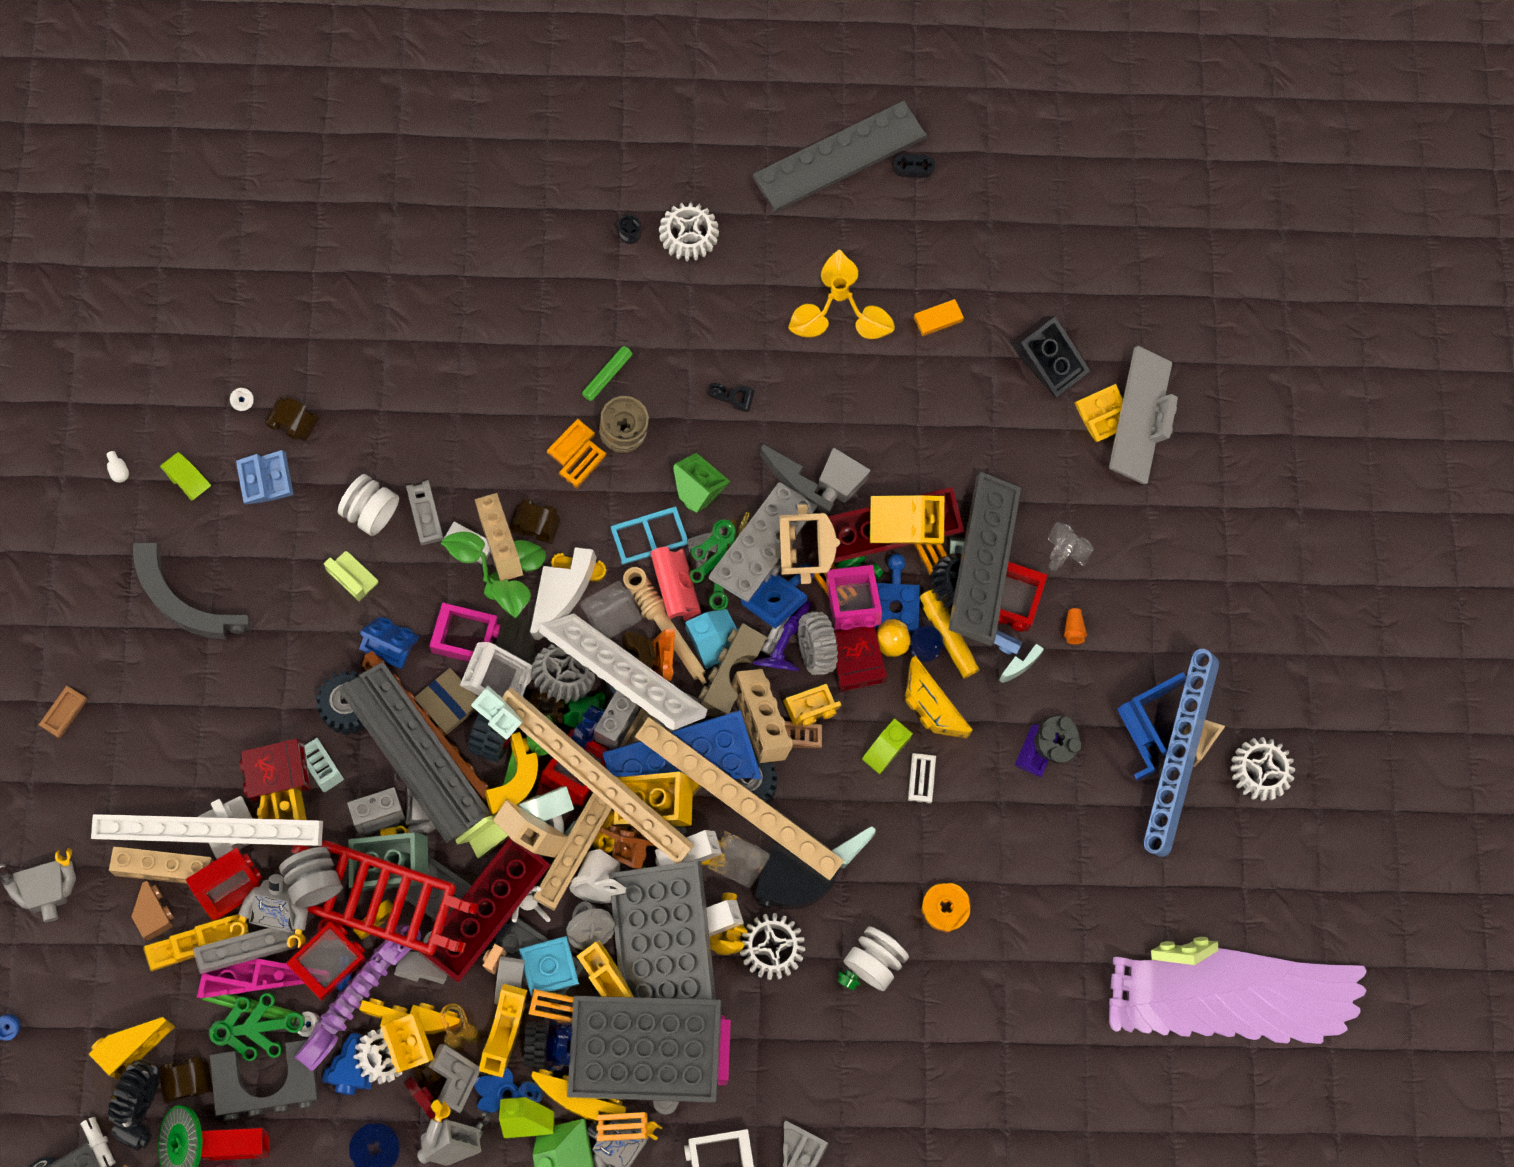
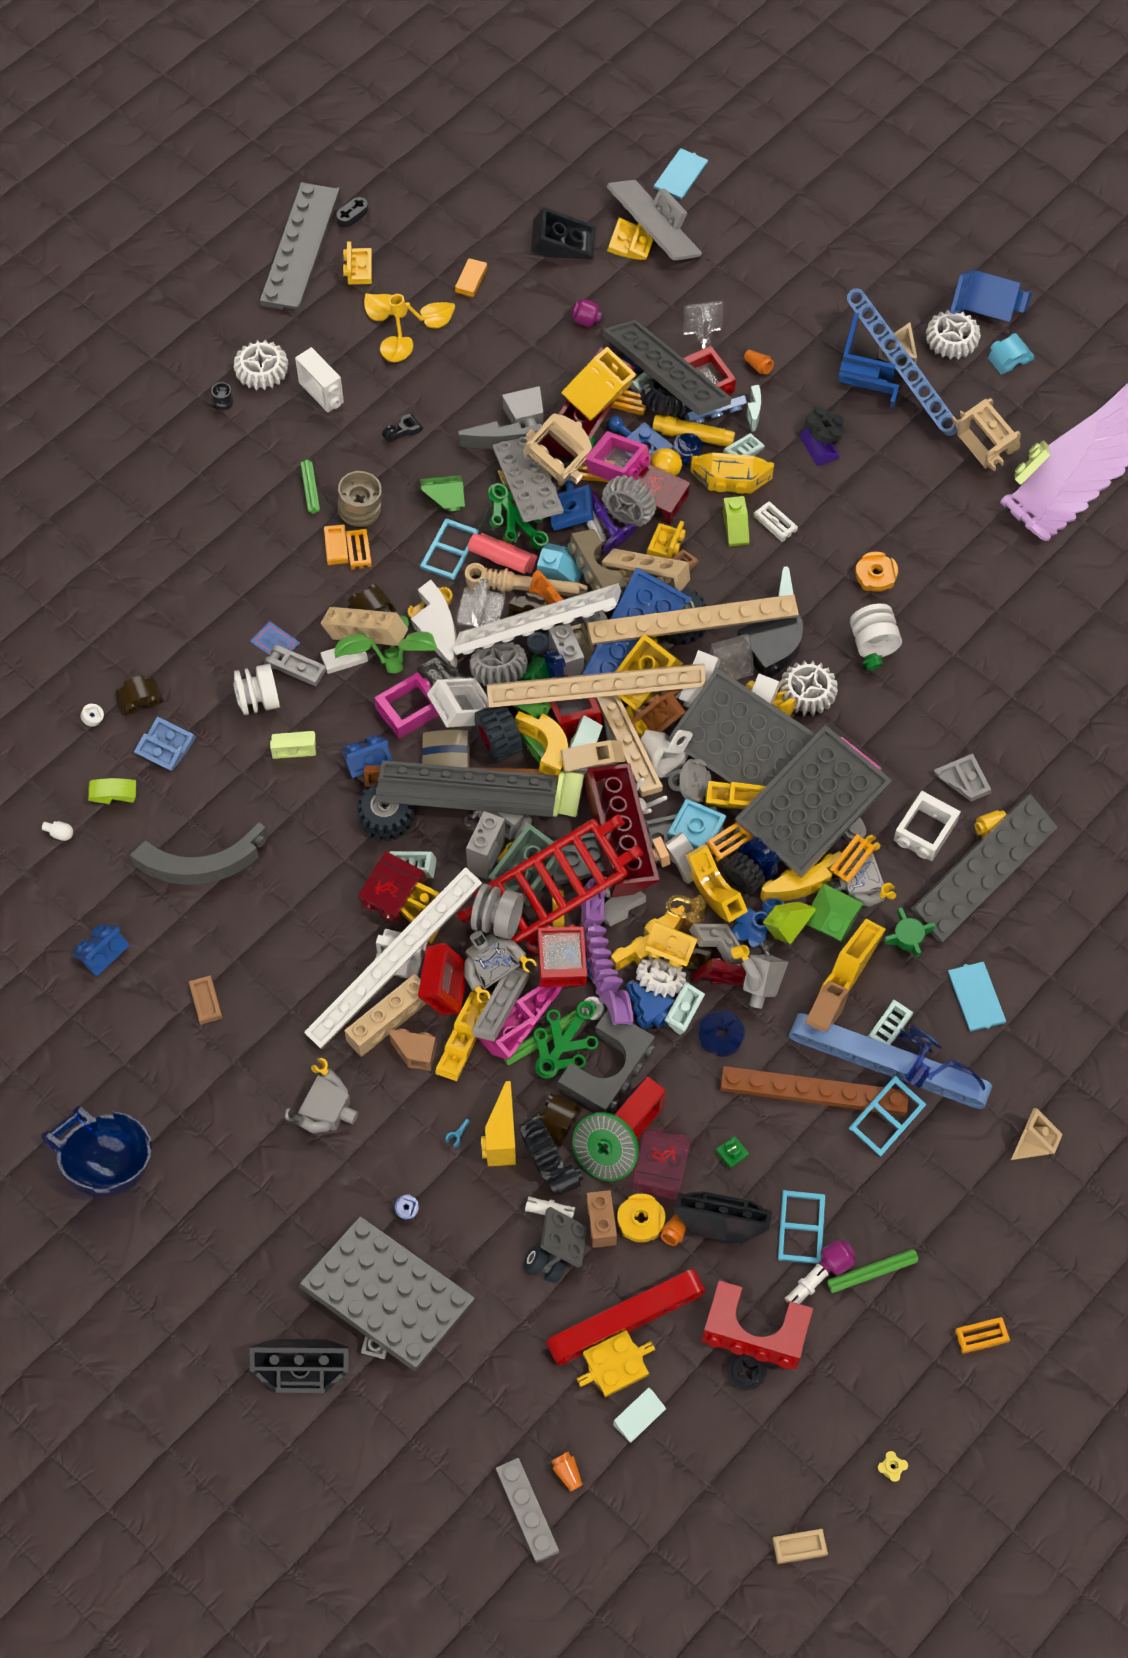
camera: 40 degrees left, 10 degrees down
light aqua slope [471,686,523,740] -> none
none -> blue bracket [72,924,129,976]
none -> sticker [250,621,300,661]
none -> white window [295,347,344,413]
none -> yellow bracket [343,242,372,284]
none -> dark azure hand [446,1118,470,1148]
none -> magenta head [571,299,602,328]
none -> medium azure piece [654,148,708,200]
none -> light aqua slope [665,982,705,1035]
none -> light aqua slope [723,433,765,456]
none -> blue piece [950,269,1033,322]
none -> tan animal [952,398,1021,471]
none -> medium azure cylinder [988,333,1034,375]

